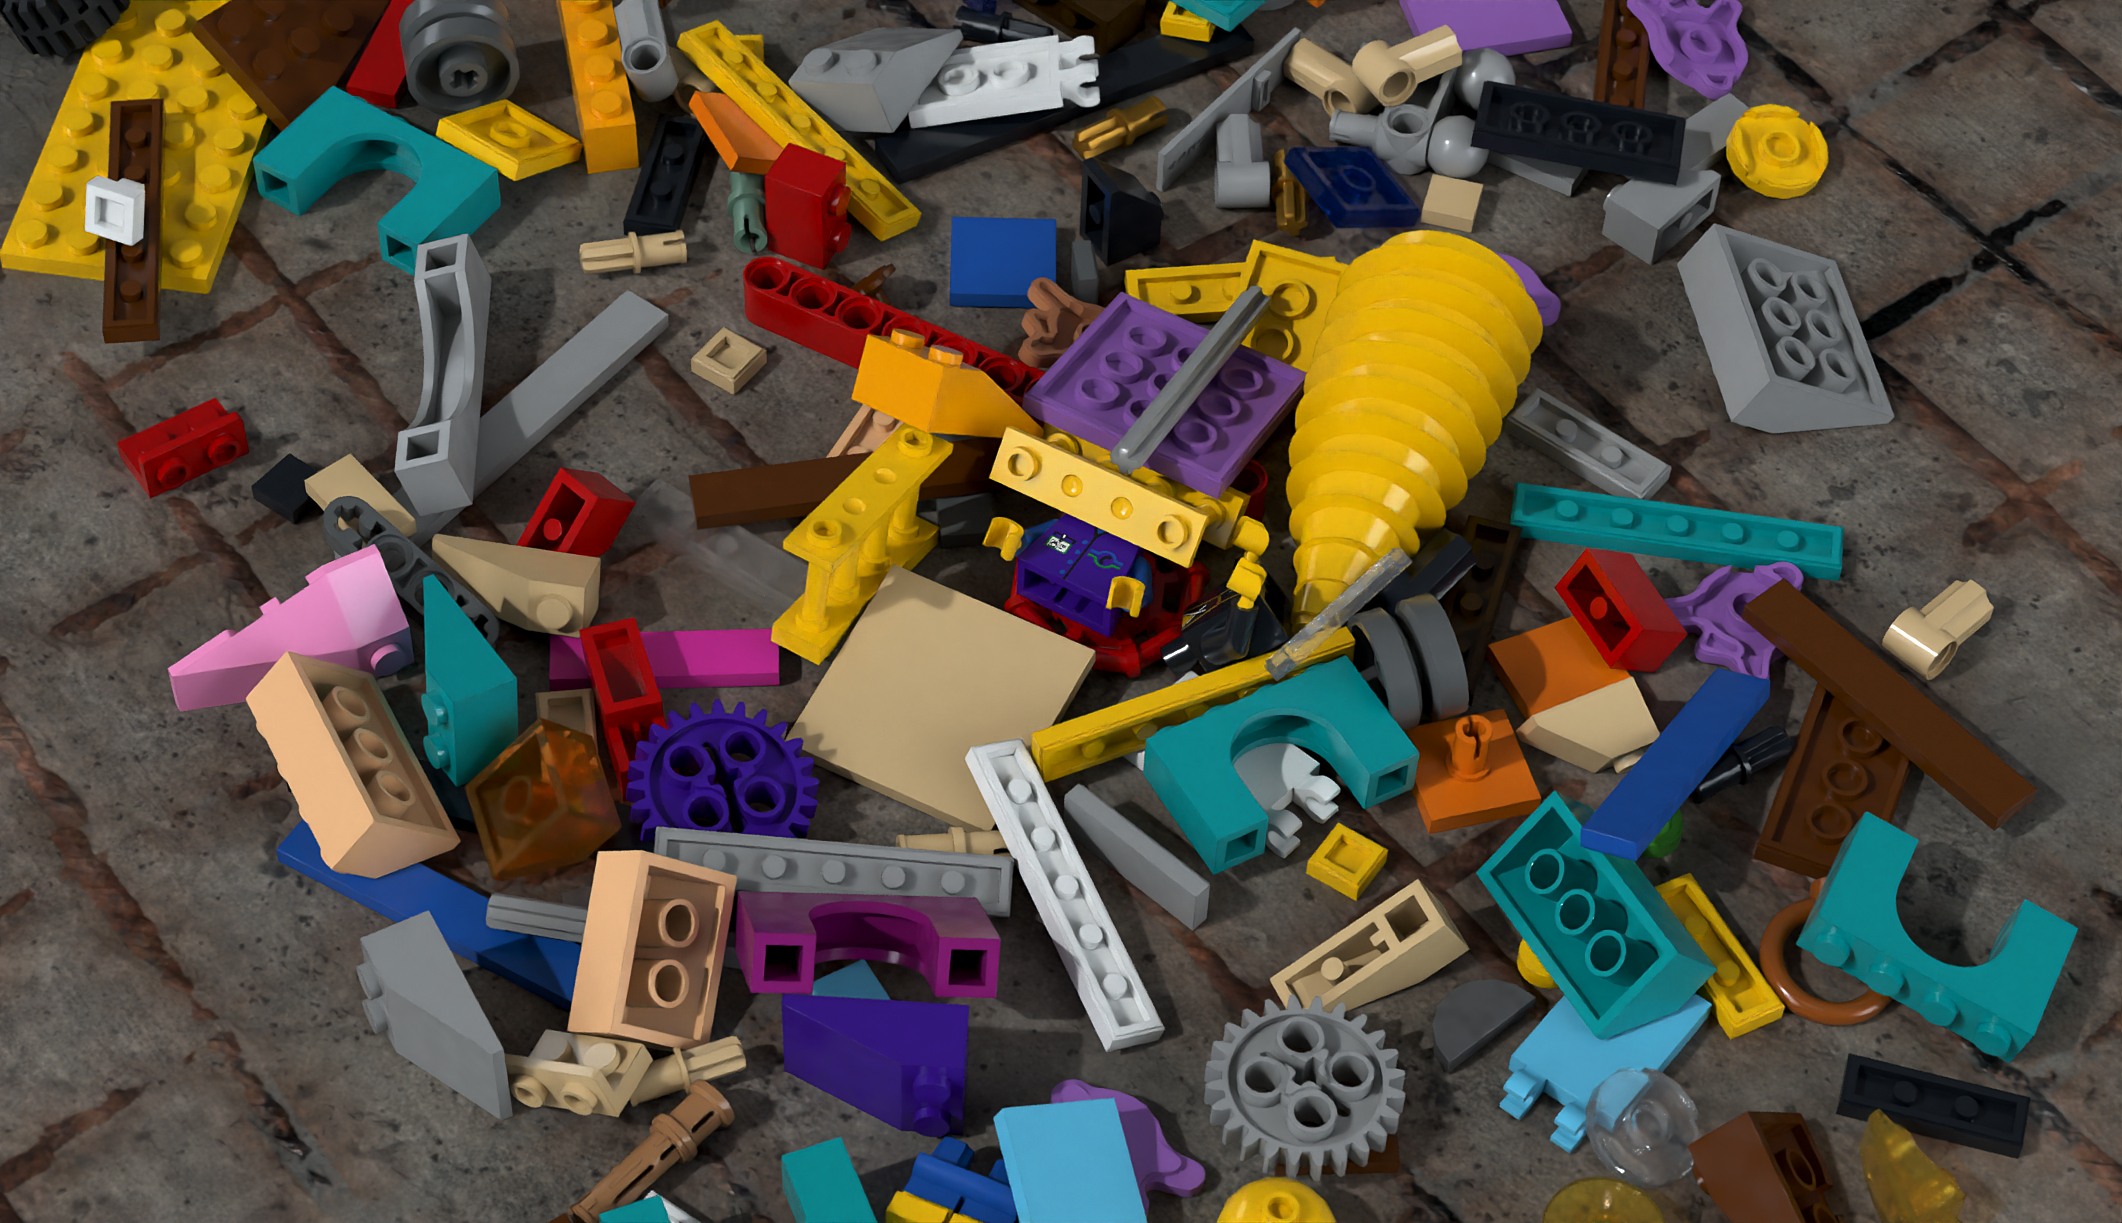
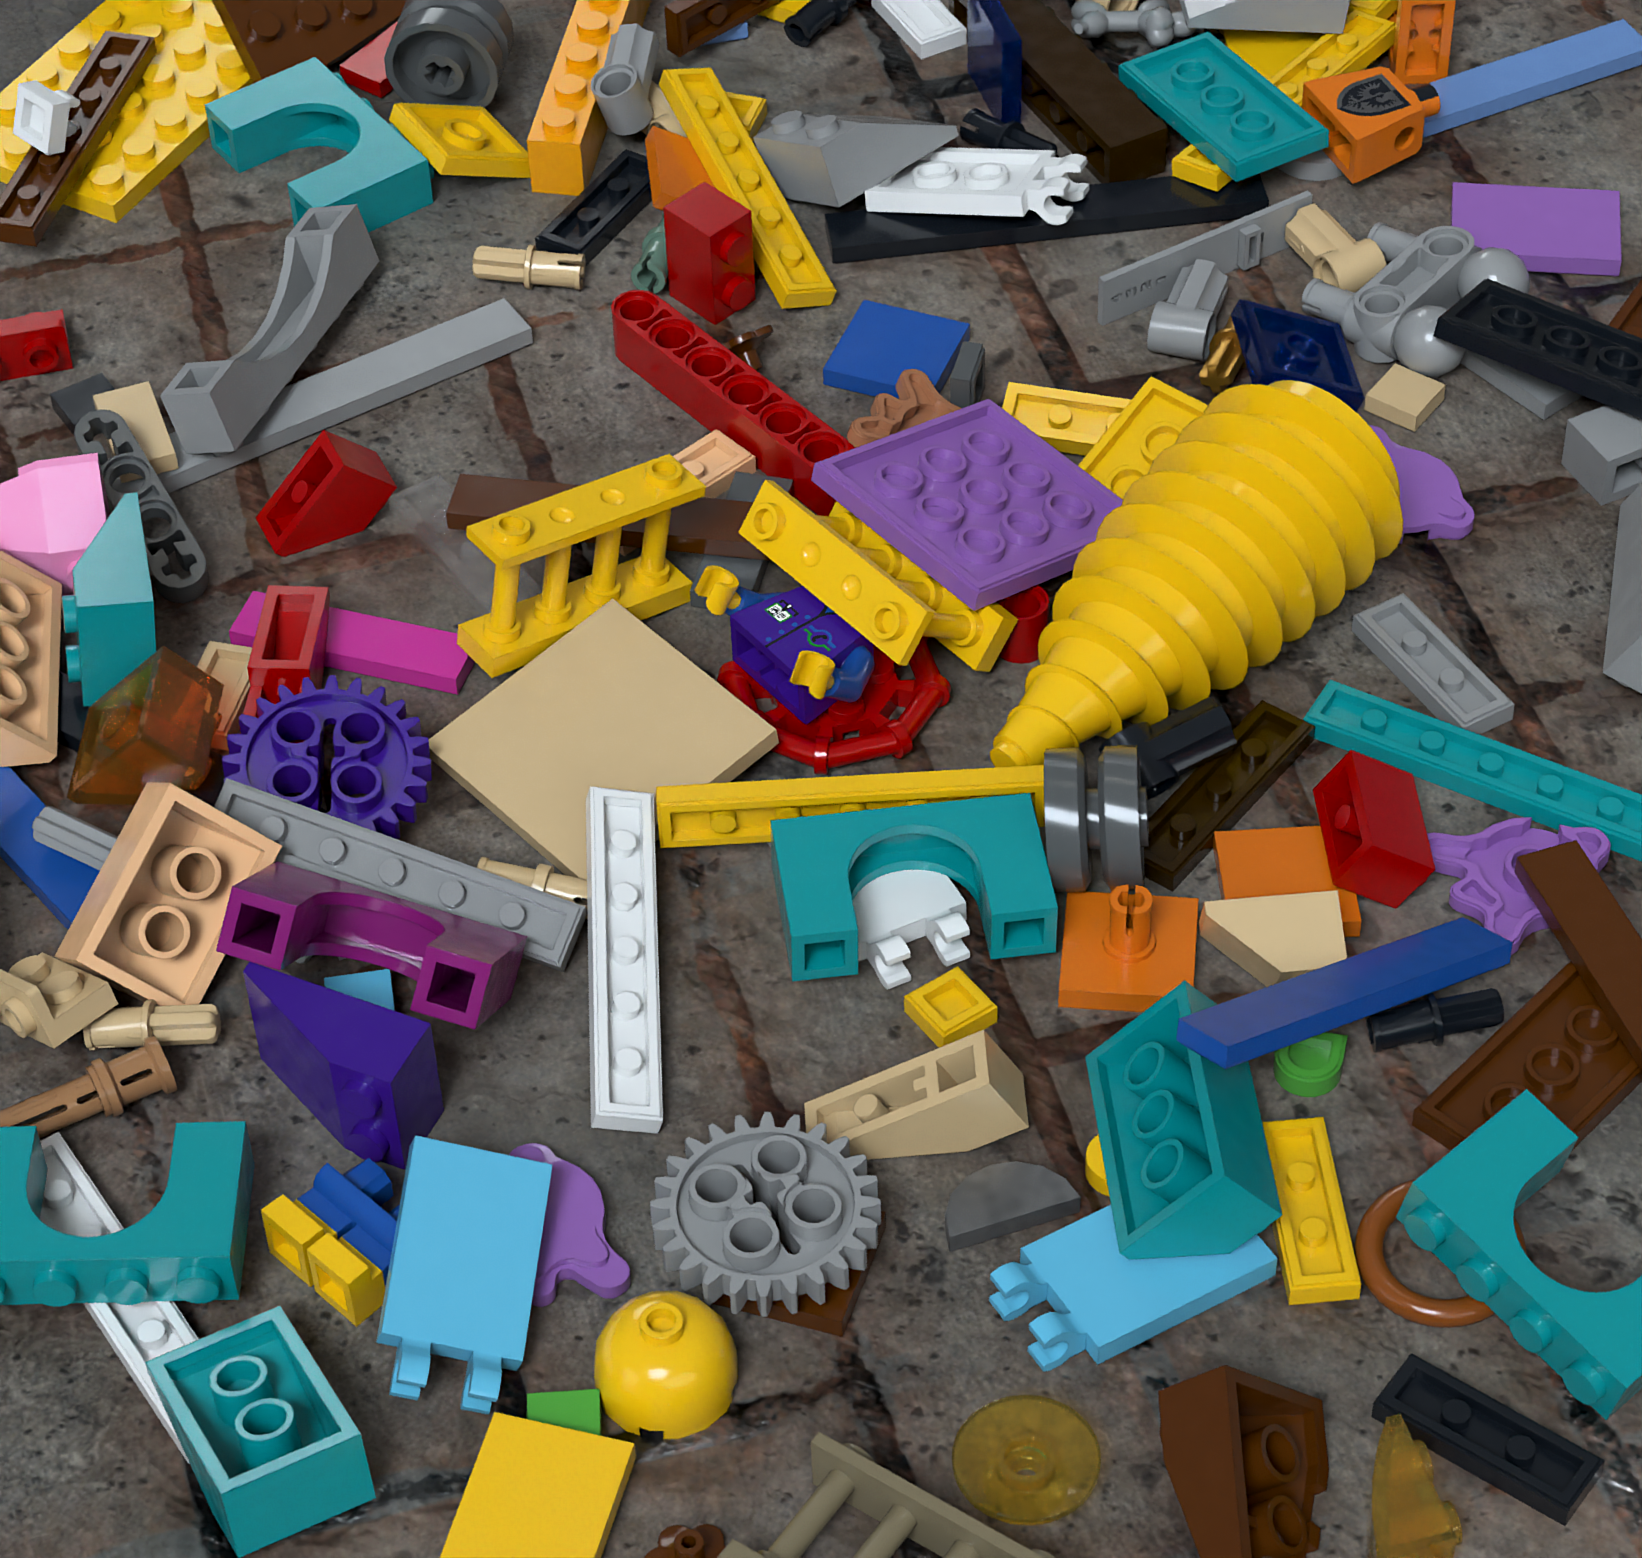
camera: 25 degrees right, 5 degrees down
tan slope [432,534,601,638] -> none
tan tile [691,327,767,395] -> none
light orange slope [851,329,1044,439] -> none
light grey tile [1063,783,1210,931] -> none
pearl gold axle [1072,96,1168,159] -> none
black slope [1079,157,1164,267] -> none
light grey axle [1110,286,1271,474] -> none
black torso [1160,516,1291,676] -> none
clear tile [1264,547,1413,681] -> none
tan piece [1352,25,1462,107] -> none
clear tile [1586,1067,1703,1190] -> none

